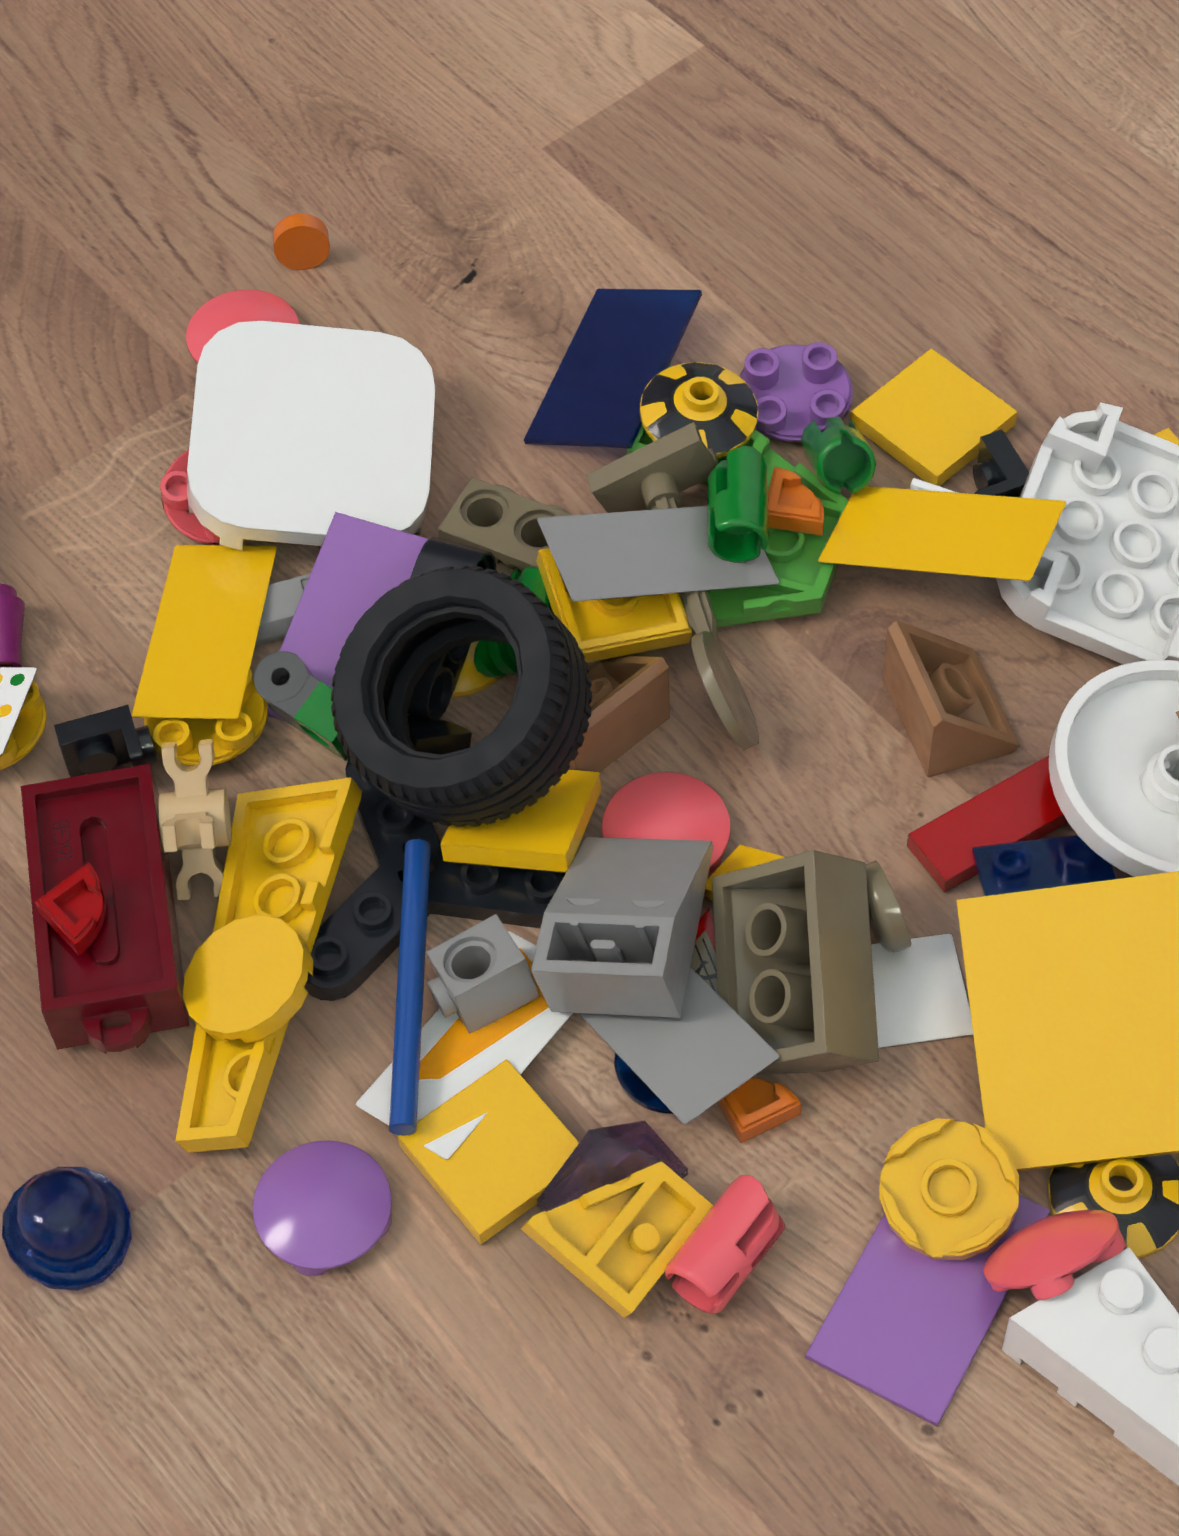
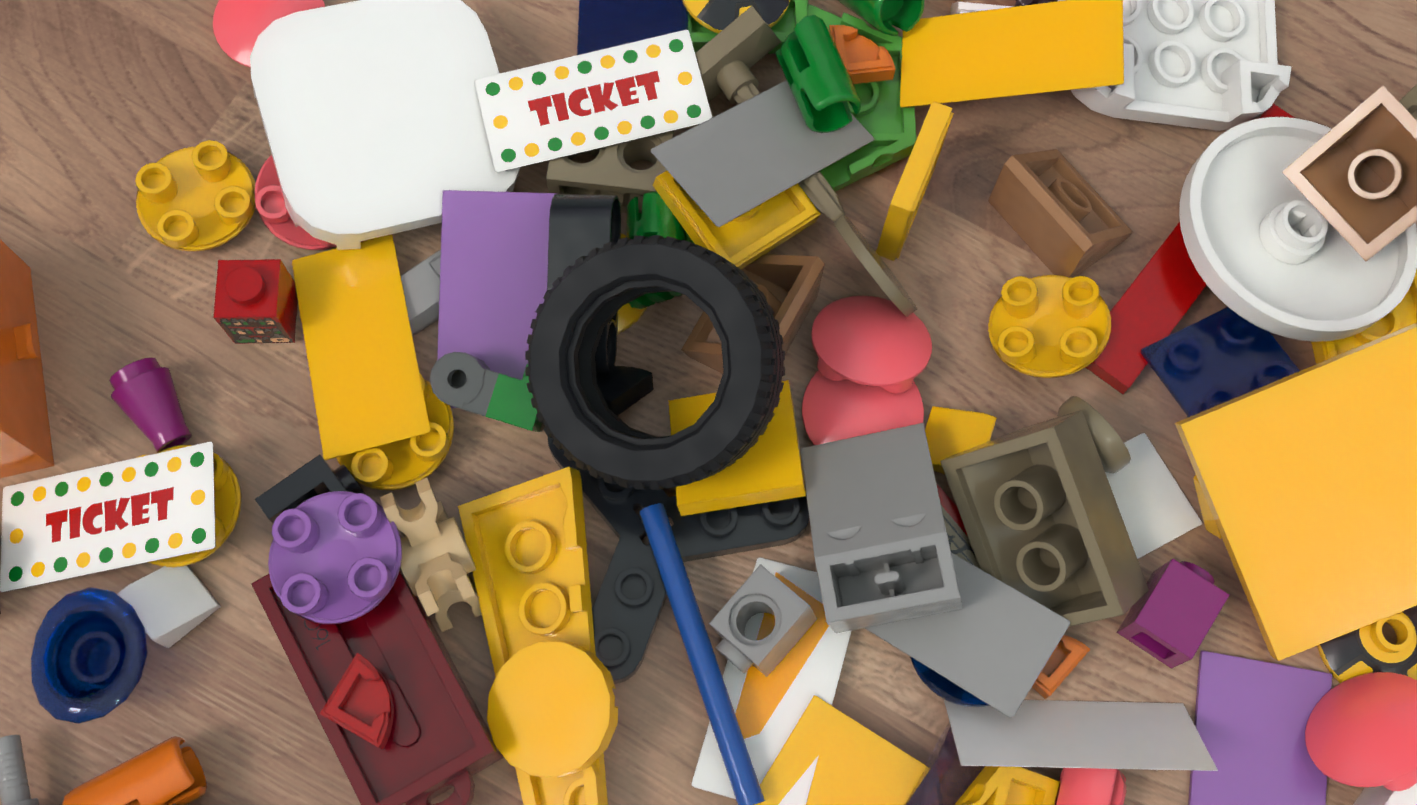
camera: 25 degrees left, 15 degrees up
yellow tile [879,1118,1019,1261] -> none
none -> yellow dish [135,140,256,251]
none -> red brick [213,259,298,344]
none -> medium lavender dish [268,491,402,624]
none -> white sticker [474,30,712,172]
none -> coral dish [811,296,932,393]
none -> yellow tile [876,101,954,261]
none -> white sticker [944,699,1218,771]
none -> yellow dish [988,275,1111,378]
none -> magenta brick [1116,559,1229,669]

